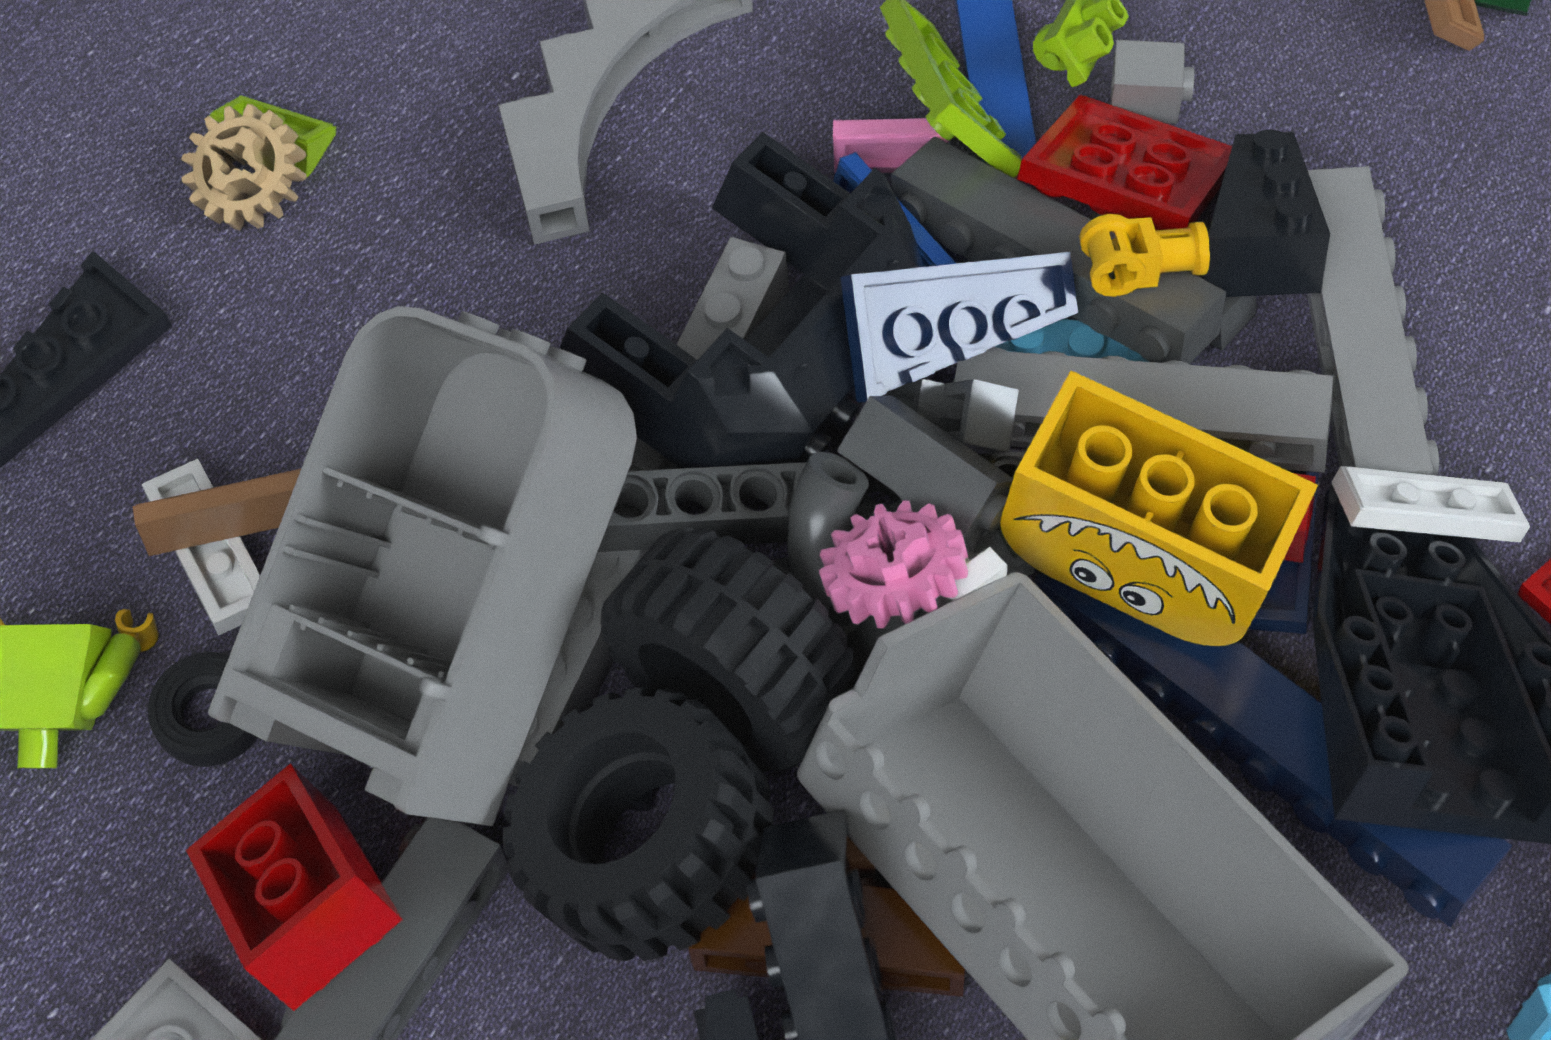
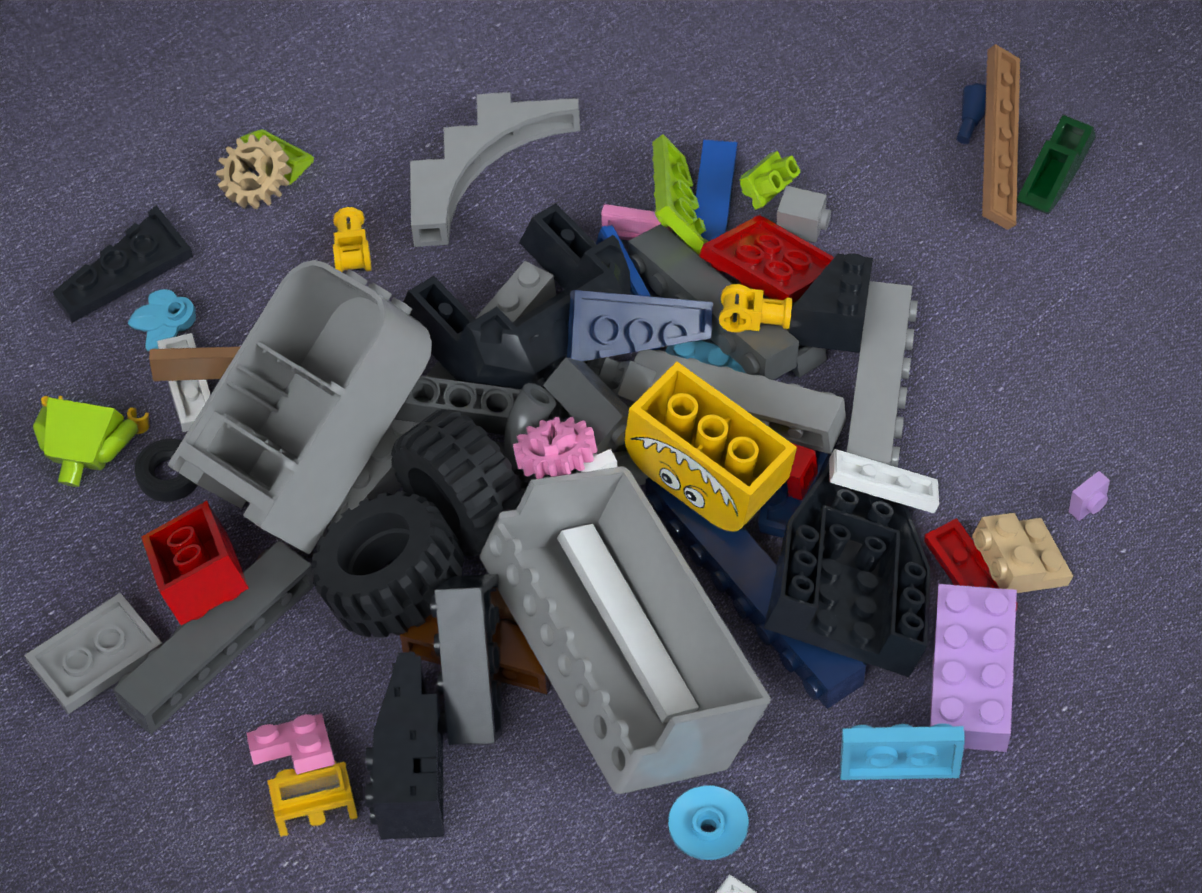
camera: 10 degrees right, 5 degrees down
none -> medium azure plate [128,289,196,351]
none -> yellow connector [333,207,372,273]
none -> white tile [557,524,699,723]

